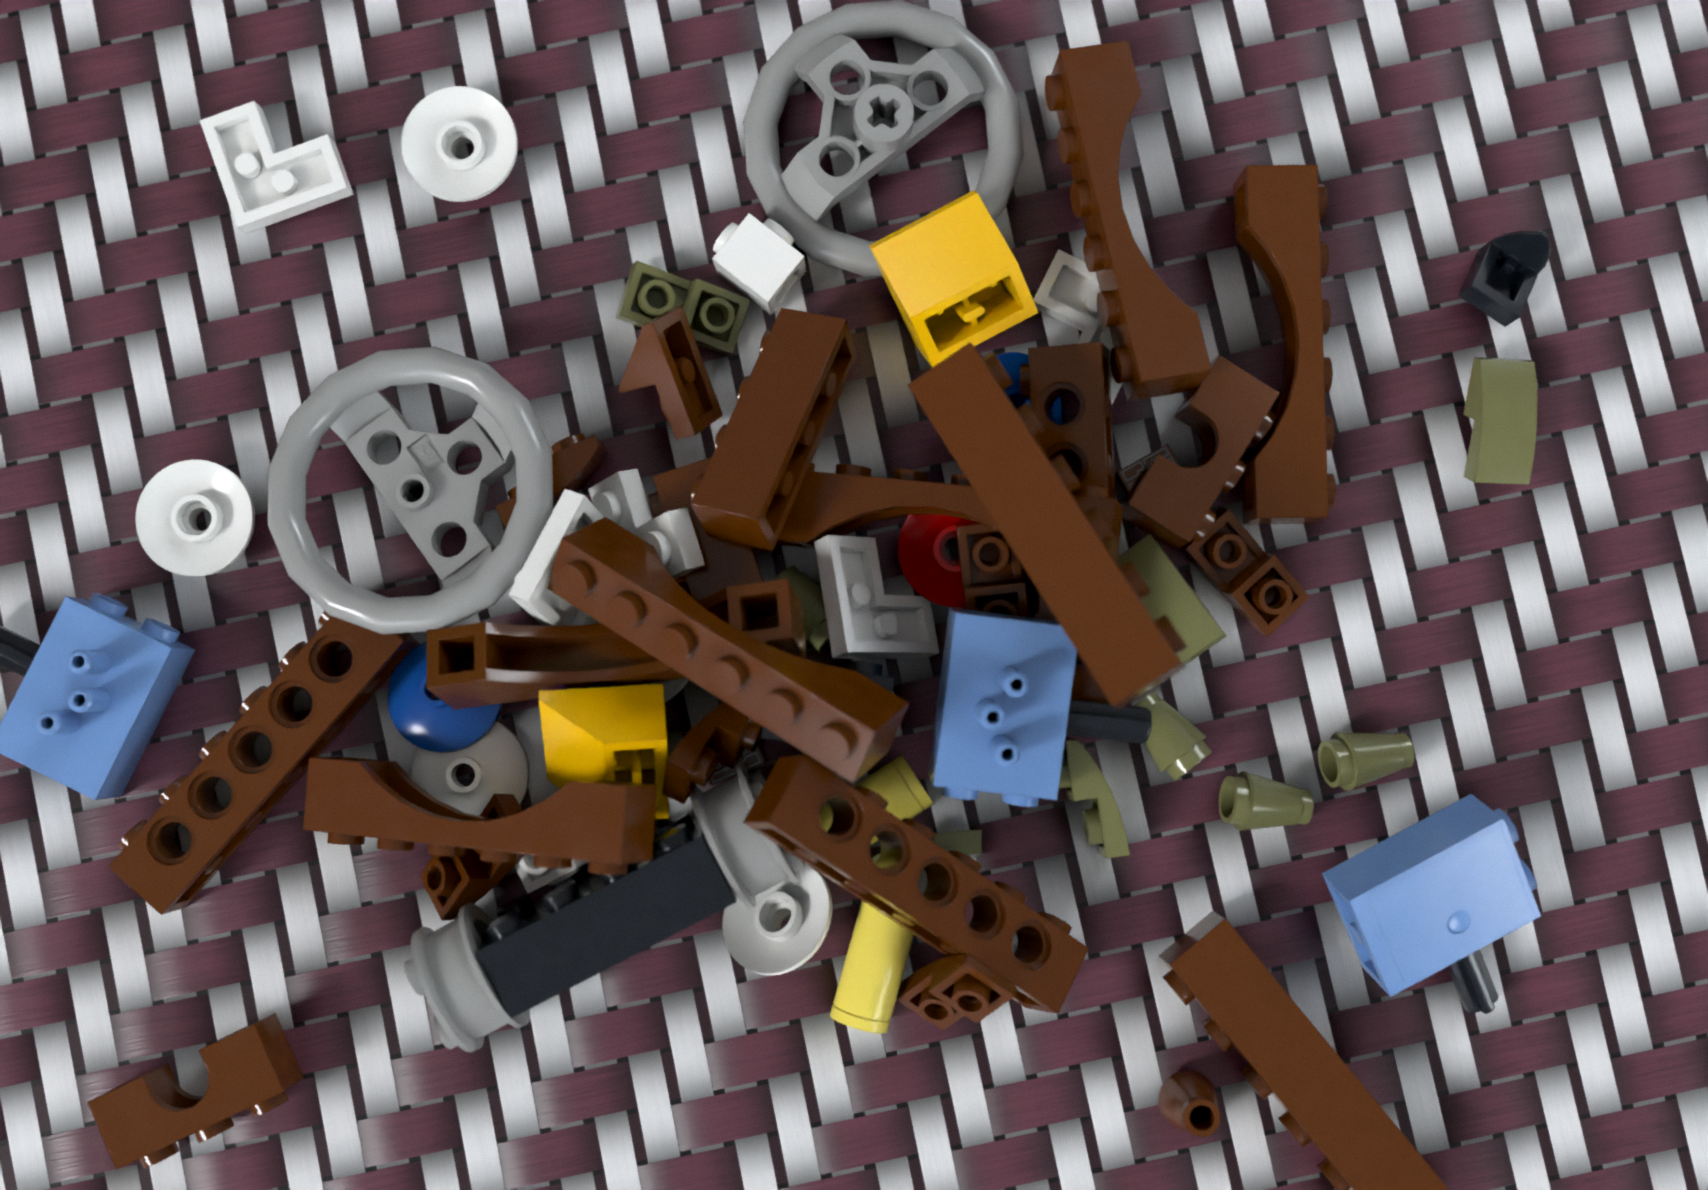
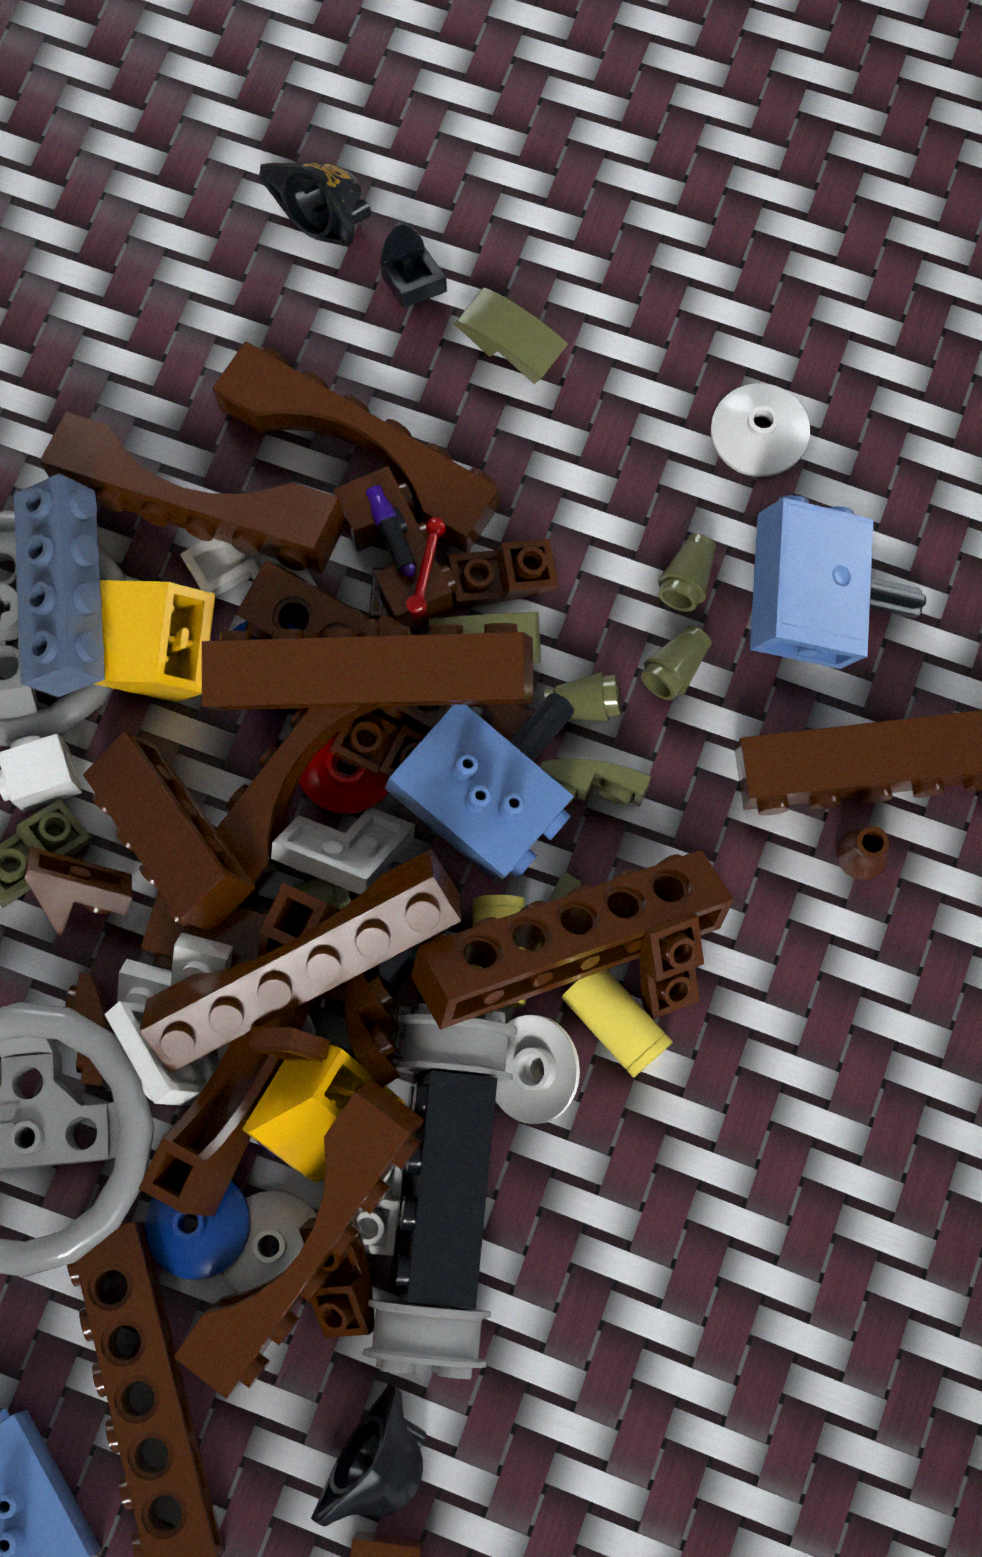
camera: 60 degrees left, 10 degrees down
none -> sand blue brick [14,474,105,697]
none -> reddish brown tile [248,1027,330,1062]
none -> black hat [259,161,371,247]
none -> black hat [311,1384,426,1527]
none -> piece [366,485,417,577]
none -> red hinge [406,517,446,618]
none -> white dish [711,383,810,477]

